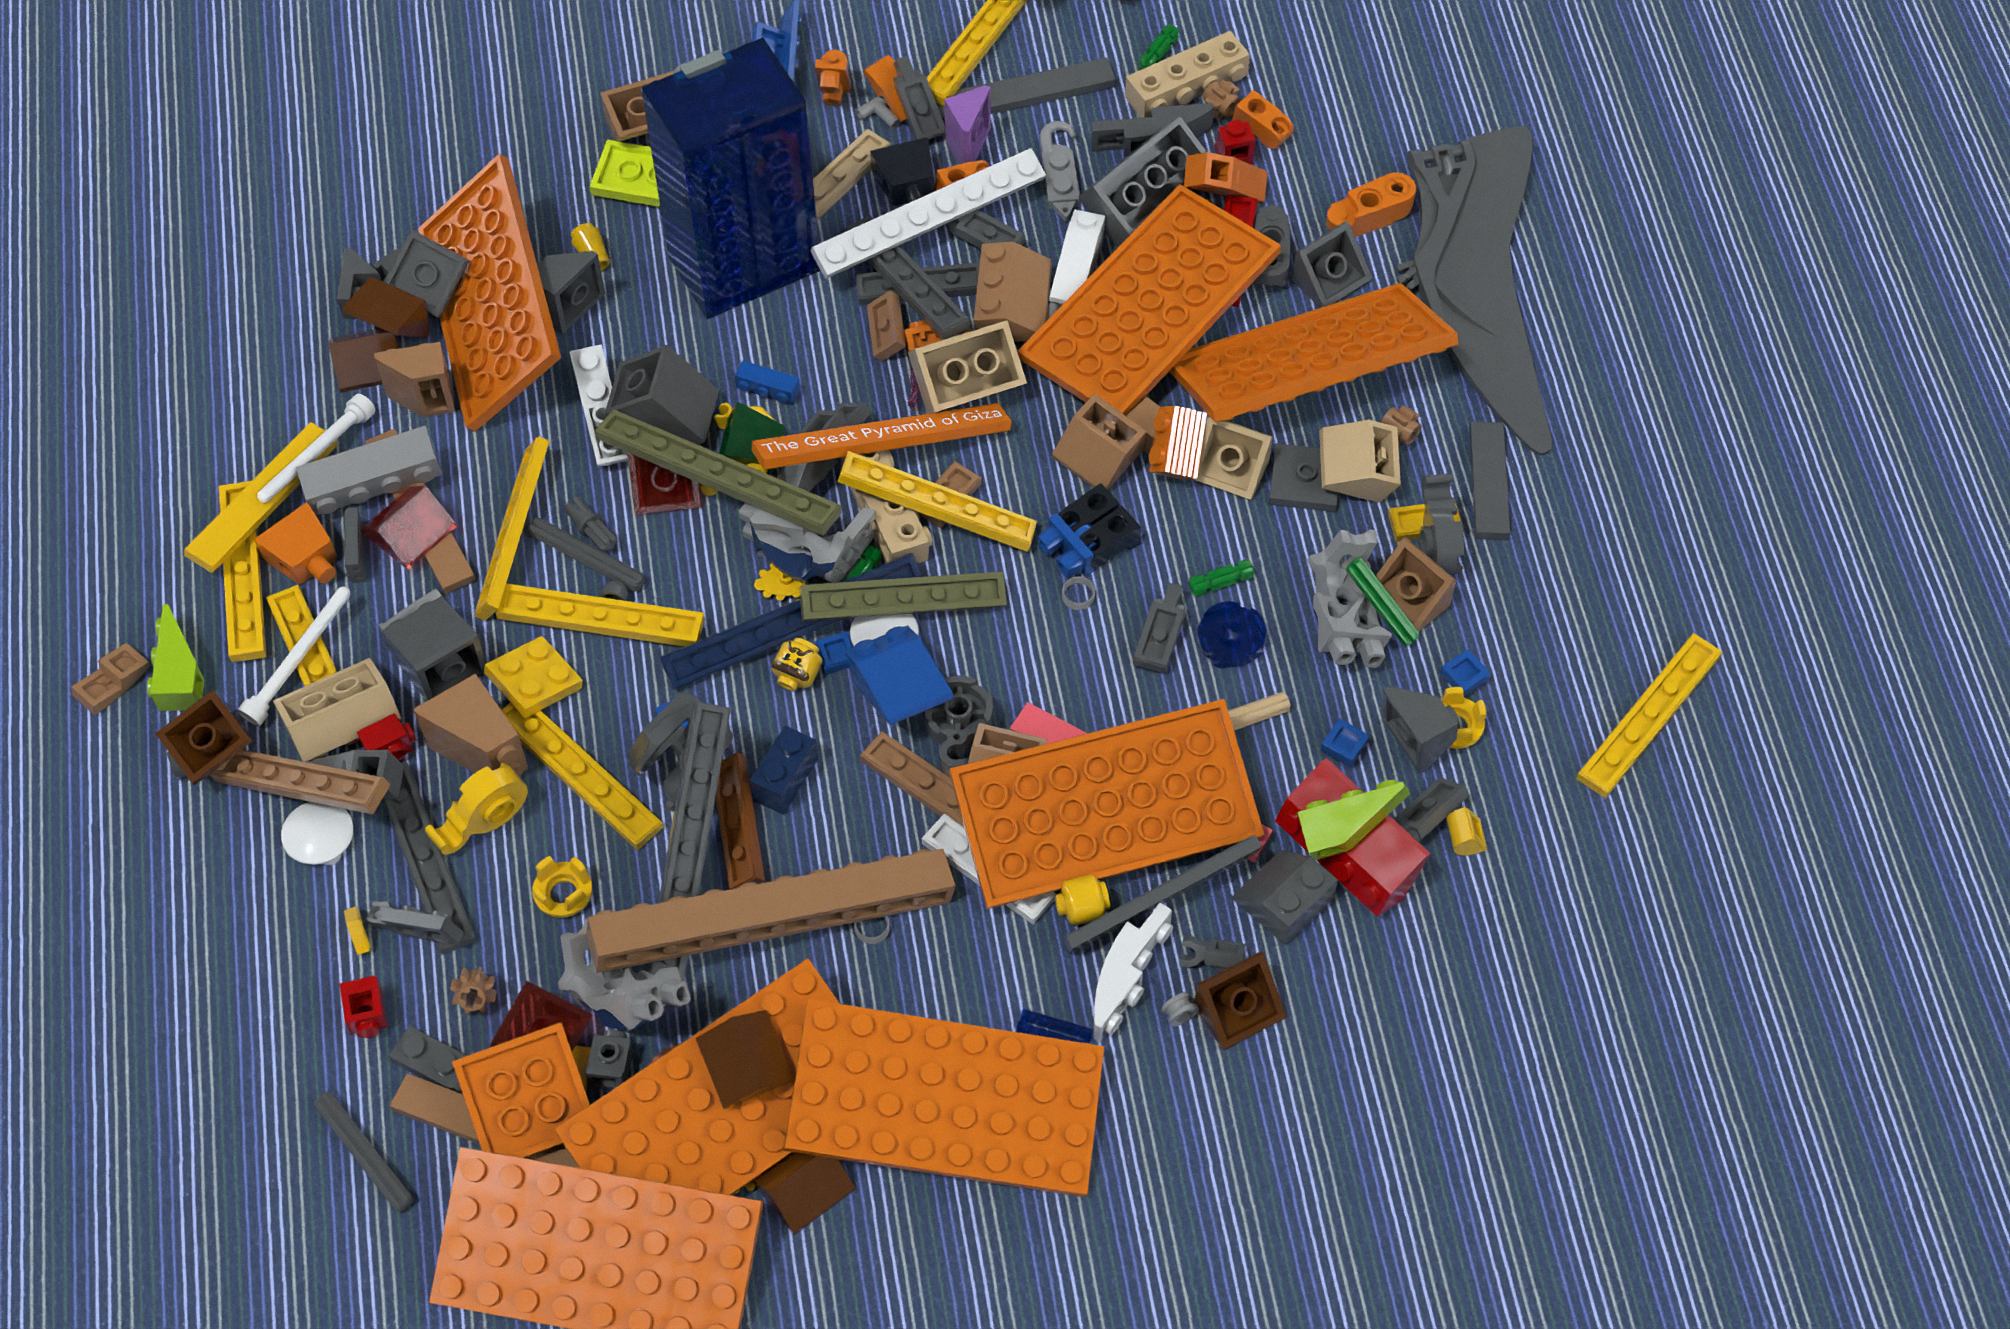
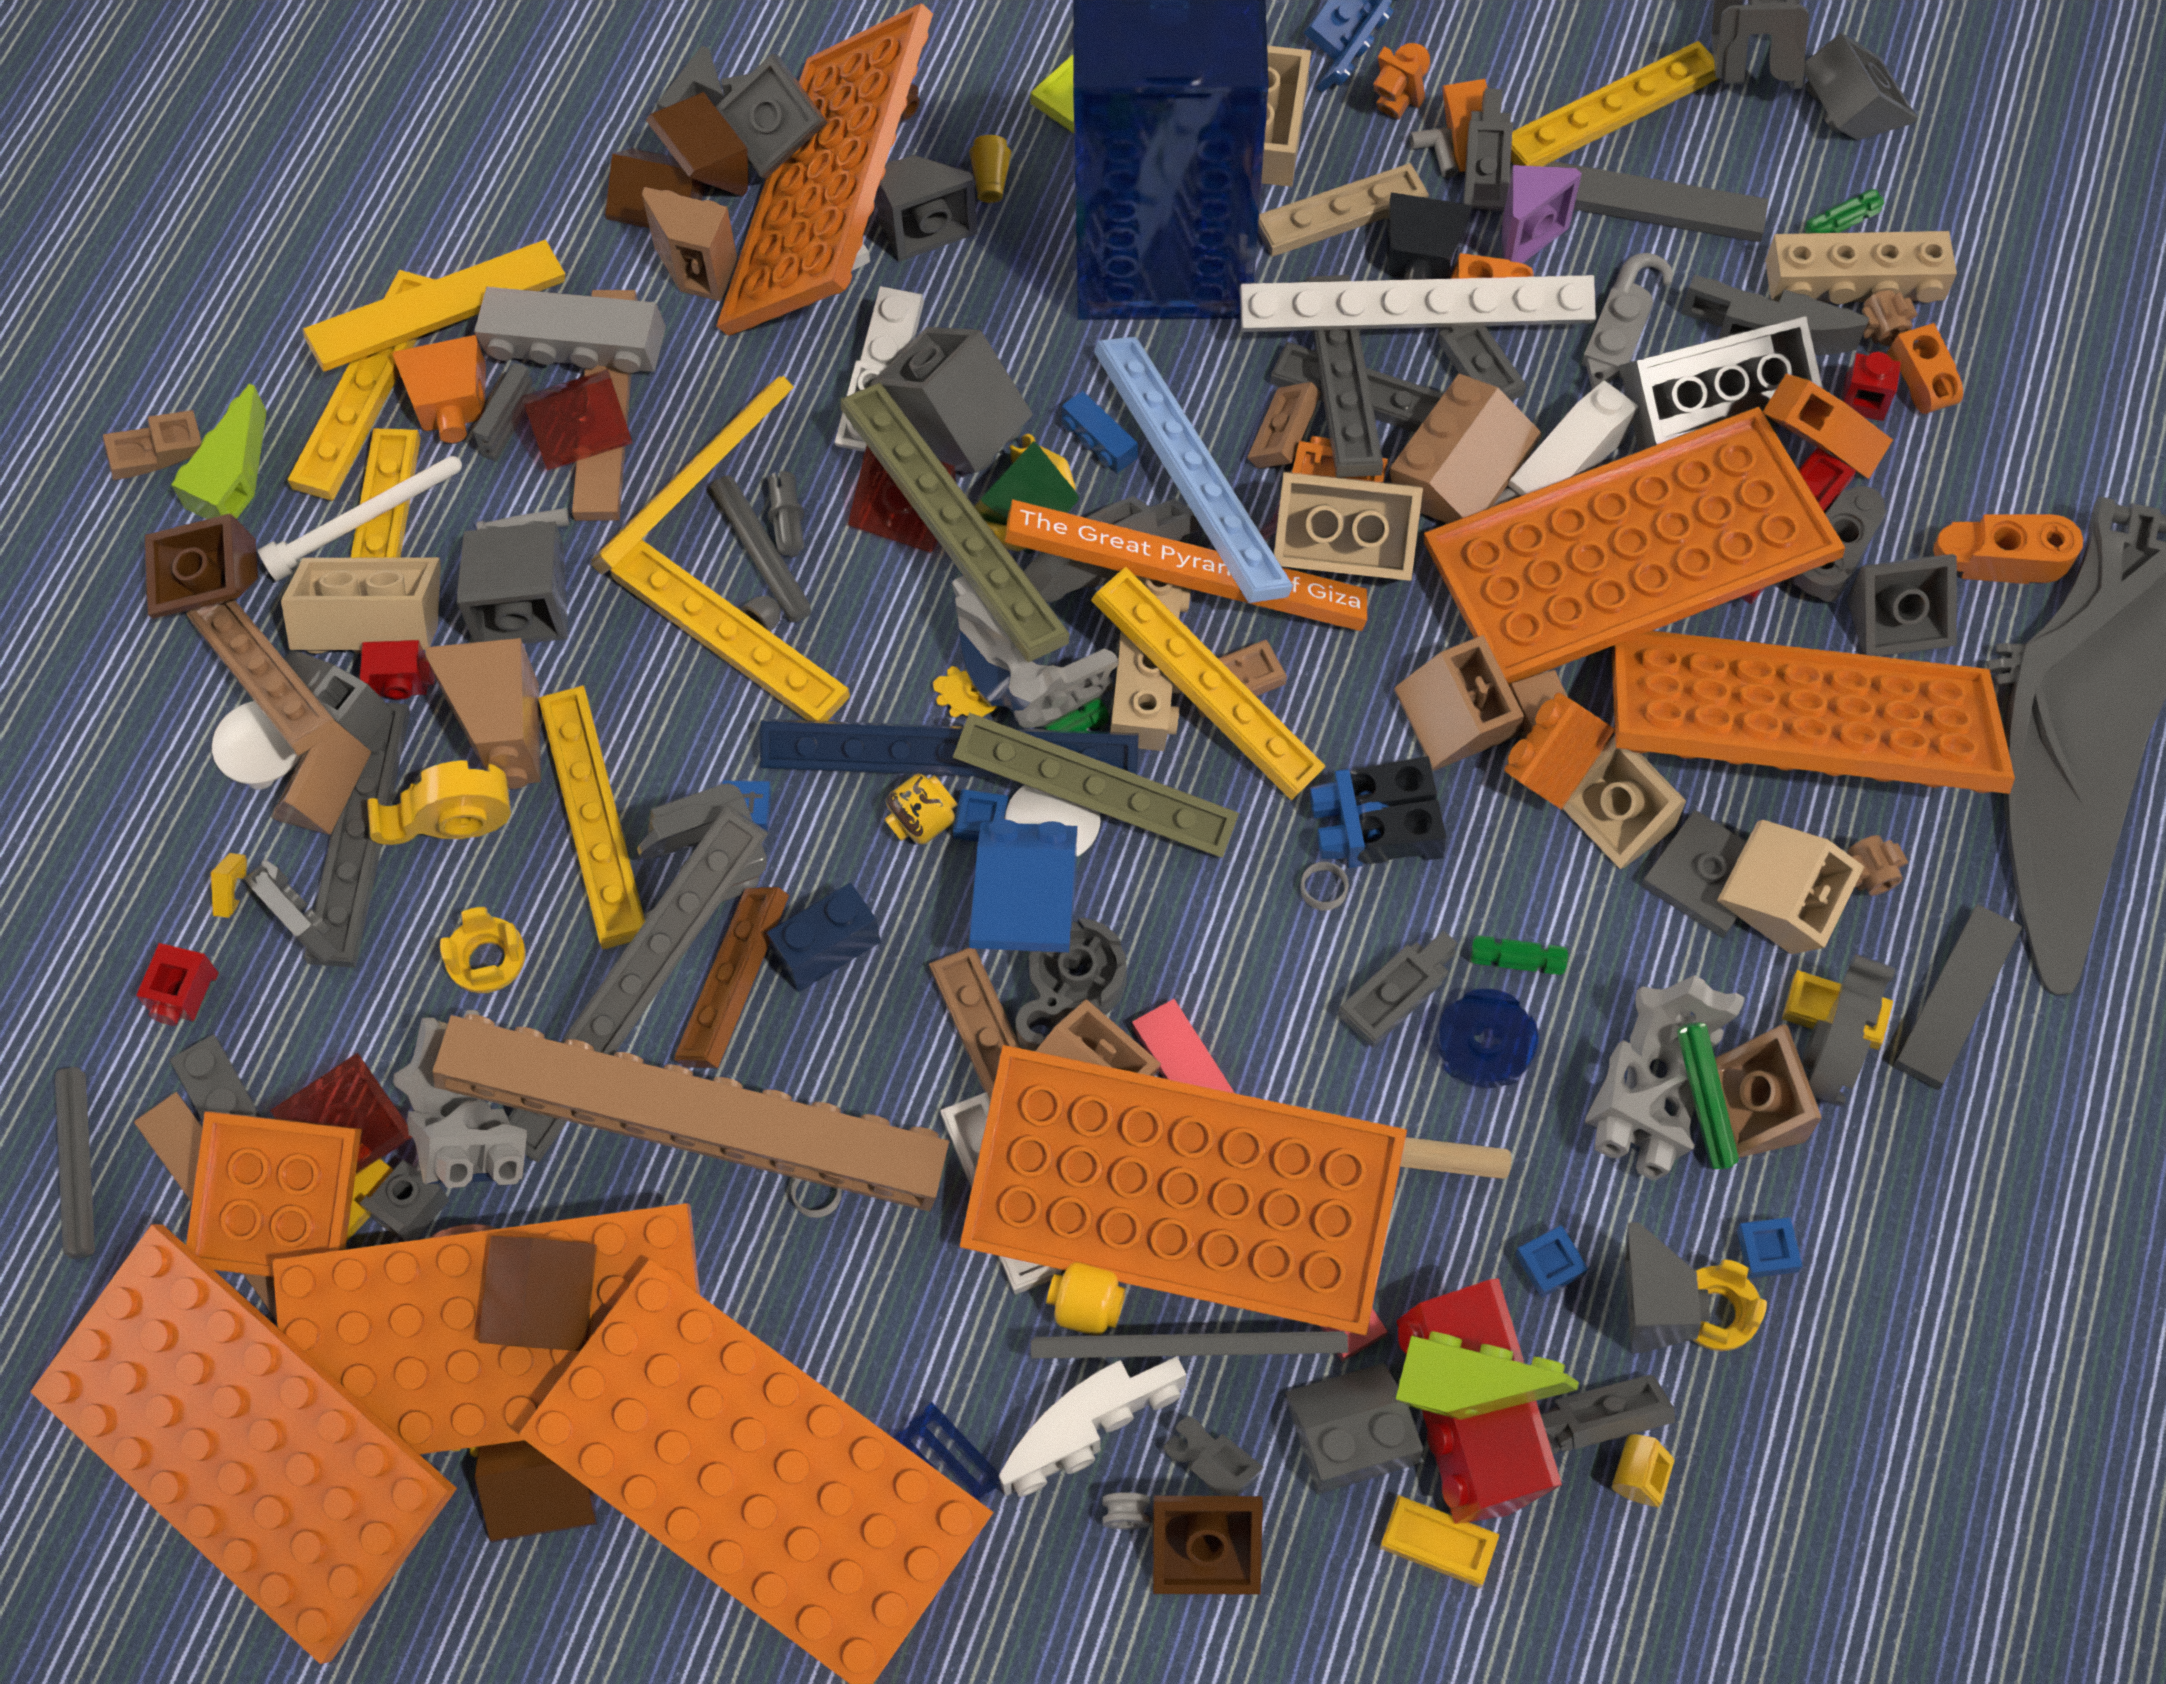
camera: 30 degrees right, 5 degrees up
white piece [257,394,375,503] -> none
medium nougat gear [450,967,497,1014] -> none
yellow plate [484,636,583,718] -> none
yellow tile [1576,633,1723,799] -> none
none -> medium nougat slope [271,721,371,835]
none -> light blue tile [1094,337,1293,603]
none -> yellow tile [1379,1495,1500,1588]

